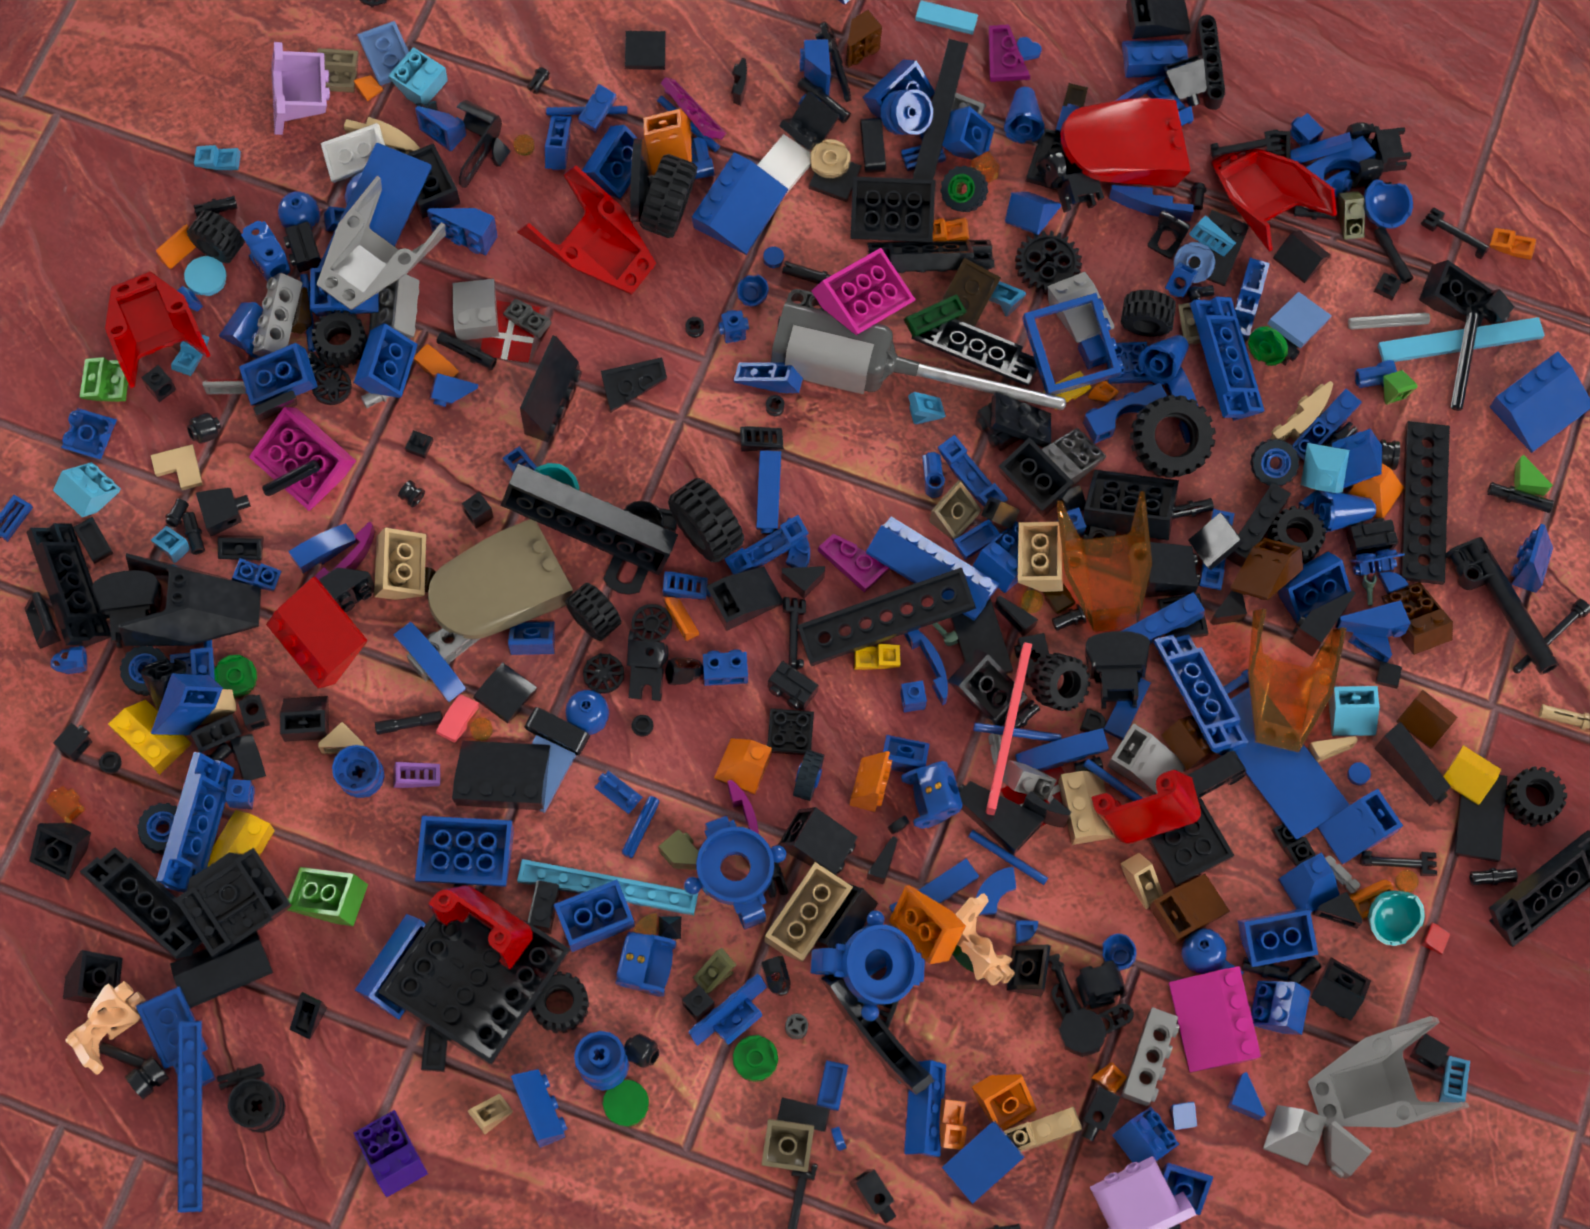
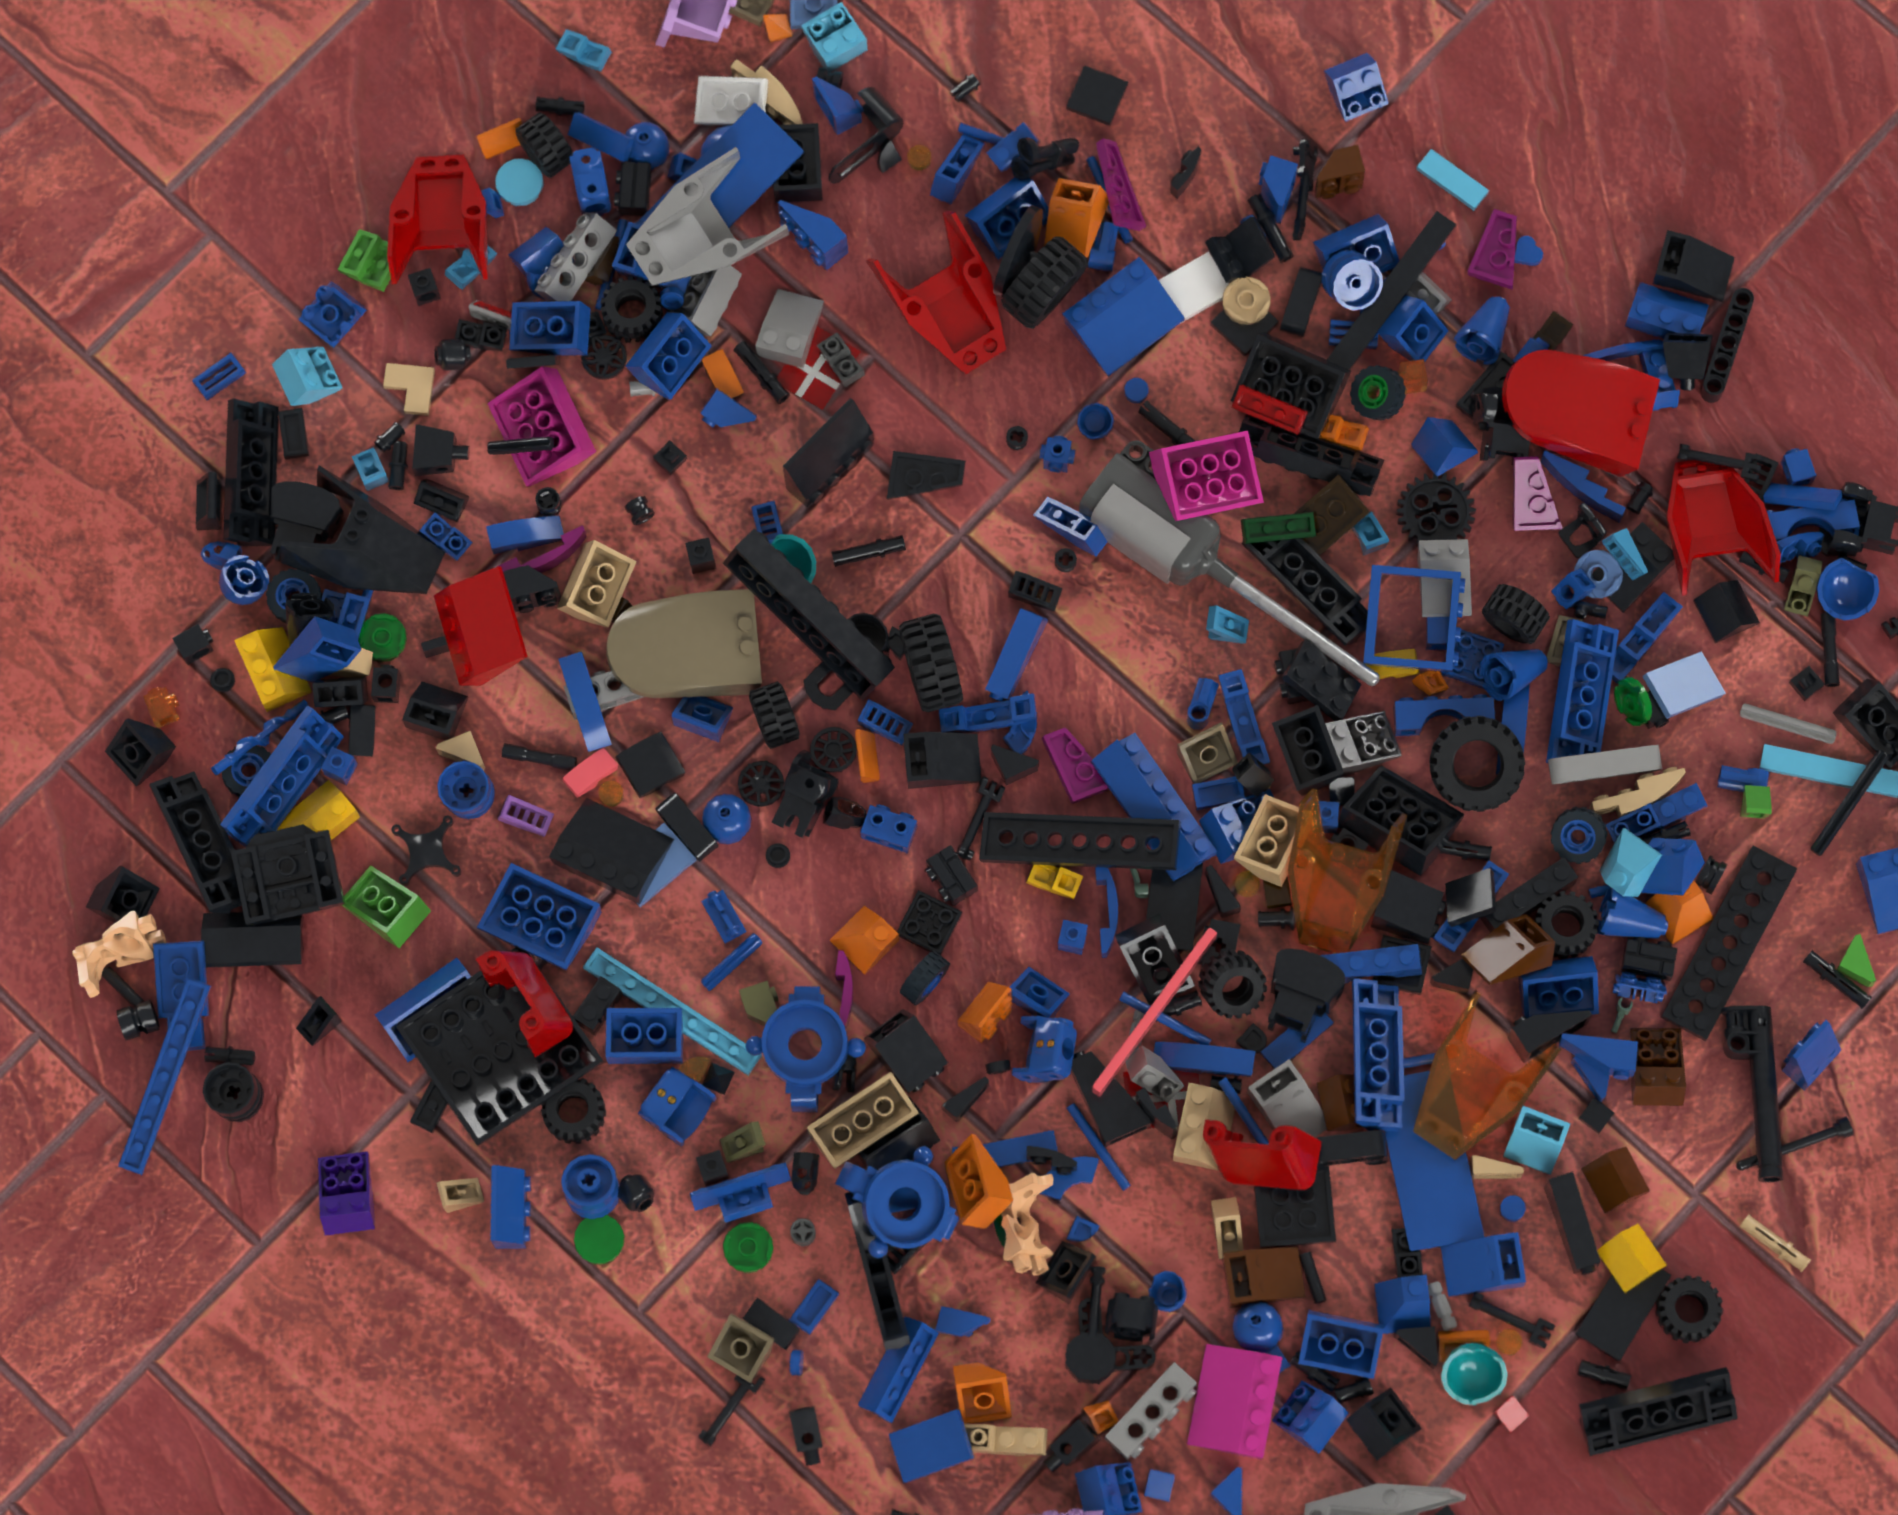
camera: 30 degrees right, 5 degrees up
orange slope [939,1098,967,1150] -> none
blue tile [1378,572,1409,594] -> none
none -> blue piece [211,700,309,775]
none -> blue cylinder [219,555,270,605]
none -> black piece [391,815,461,886]
none -> black tile [421,636,449,658]
none -> black slope [454,319,507,351]
none -> black wheel [535,487,562,517]
none -> blue tile [568,112,634,162]
none -> blue tile [660,287,684,310]
none -> black pin [831,535,906,567]
none -> blue slope [935,1306,991,1337]
none -> black piece [1011,137,1079,180]
none -> black slope [1027,1146,1077,1175]
none -> red tile [1231,385,1308,435]
none -> black piece [1299,1252,1327,1304]
none -> wing [1513,457,1563,531]
none -> light grey beam [1548,745,1663,785]

